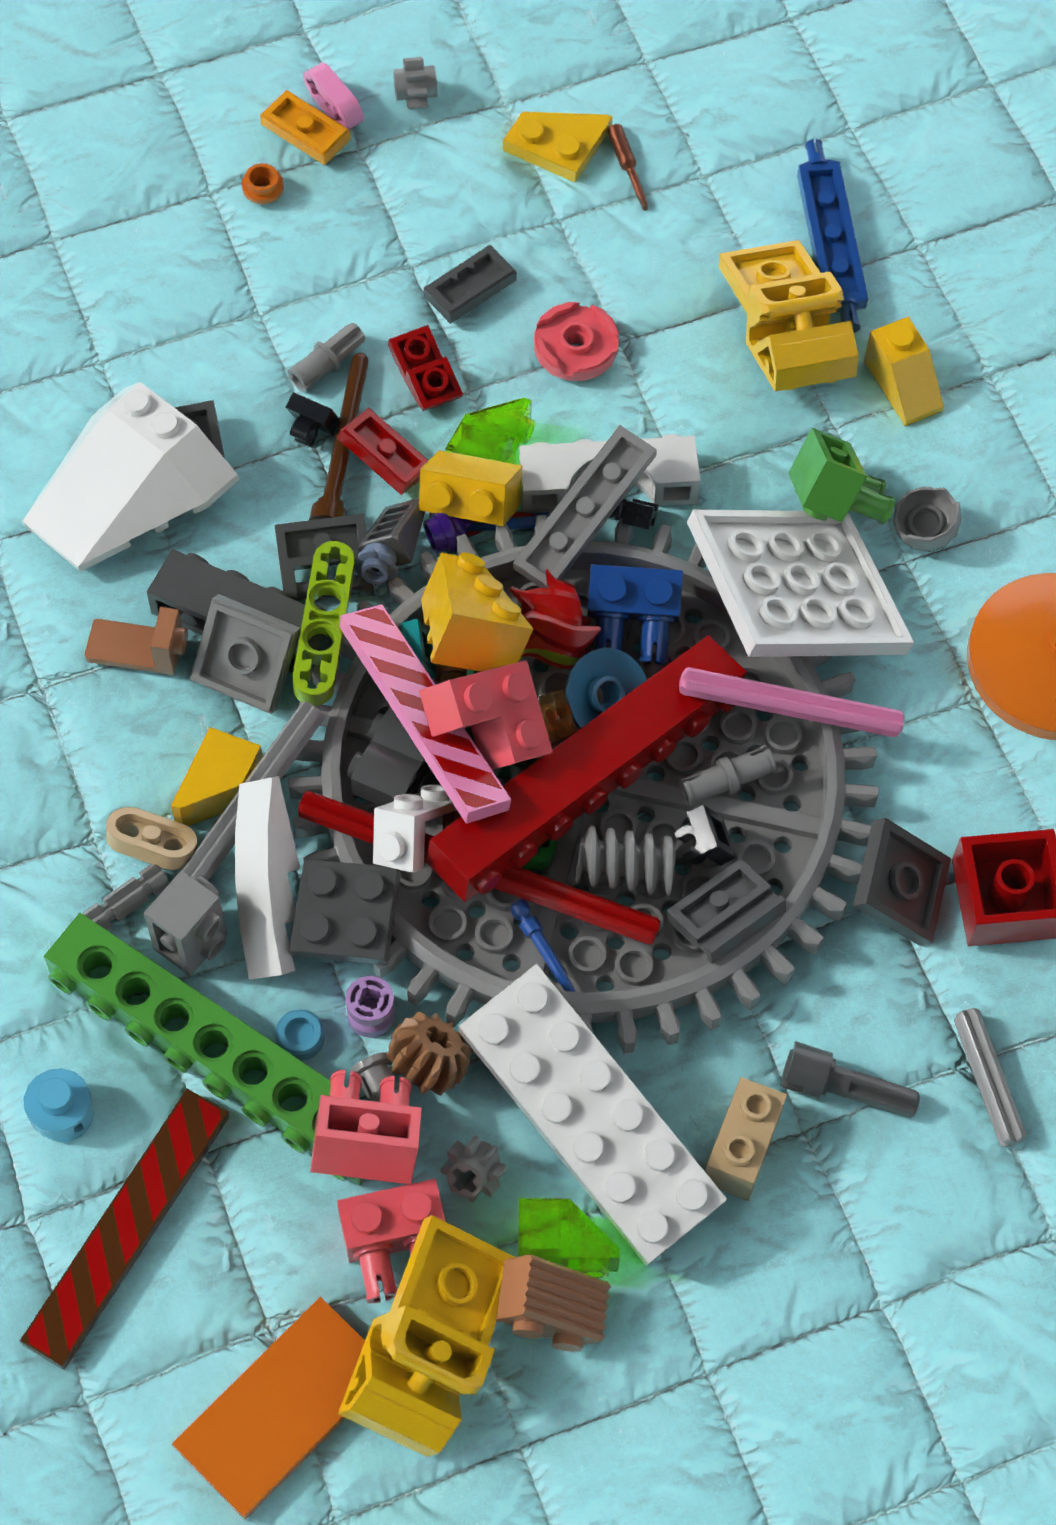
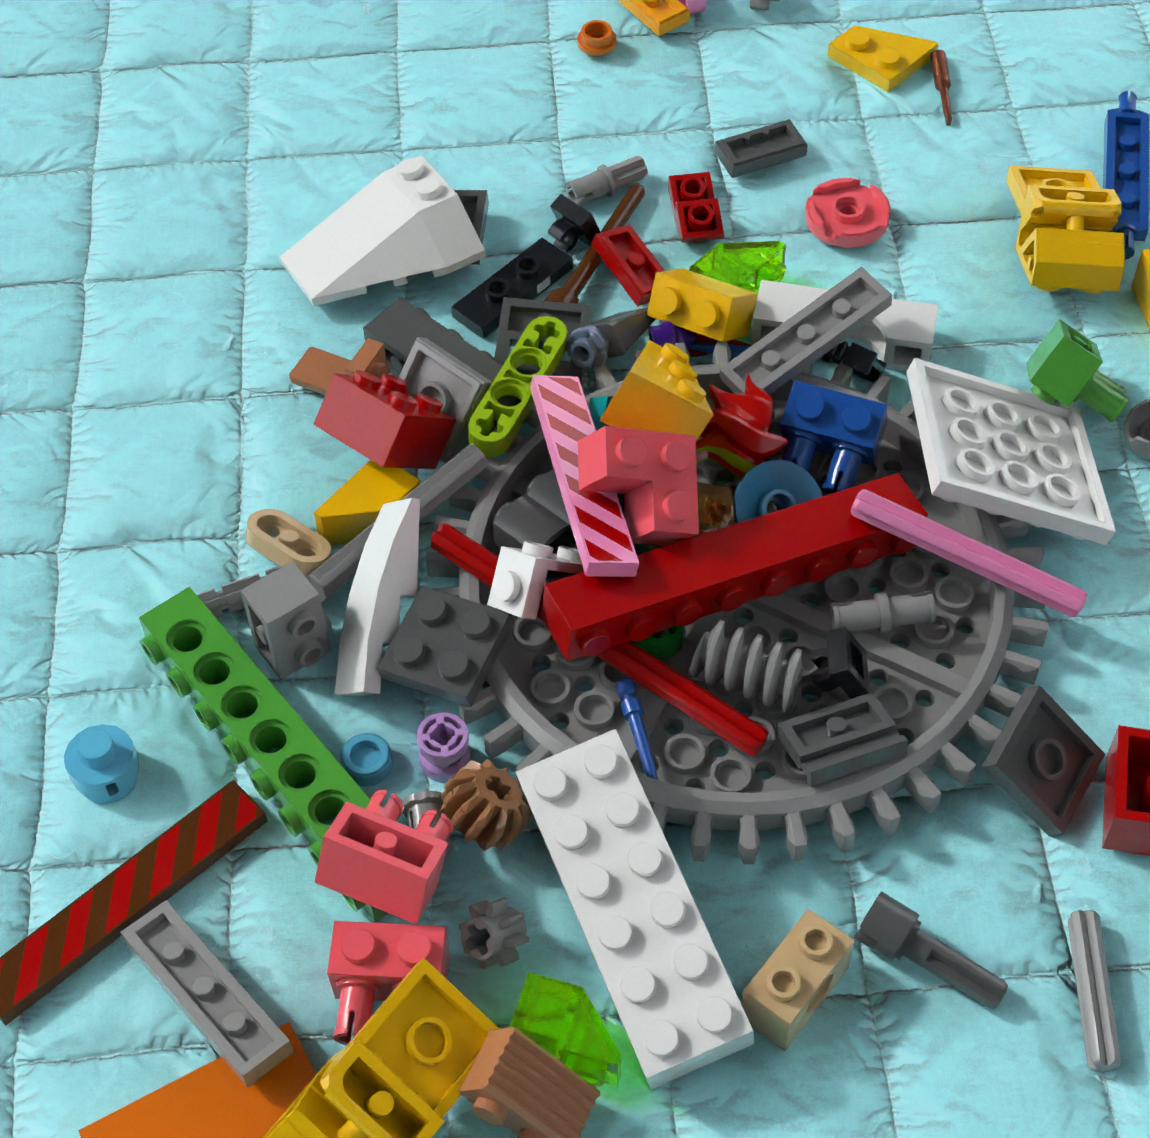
camera: 20 degrees right, 10 degrees down
none -> light grey plate [120,900,294,1088]
none -> red brick [313,370,457,469]
none -> black plate [451,238,573,339]

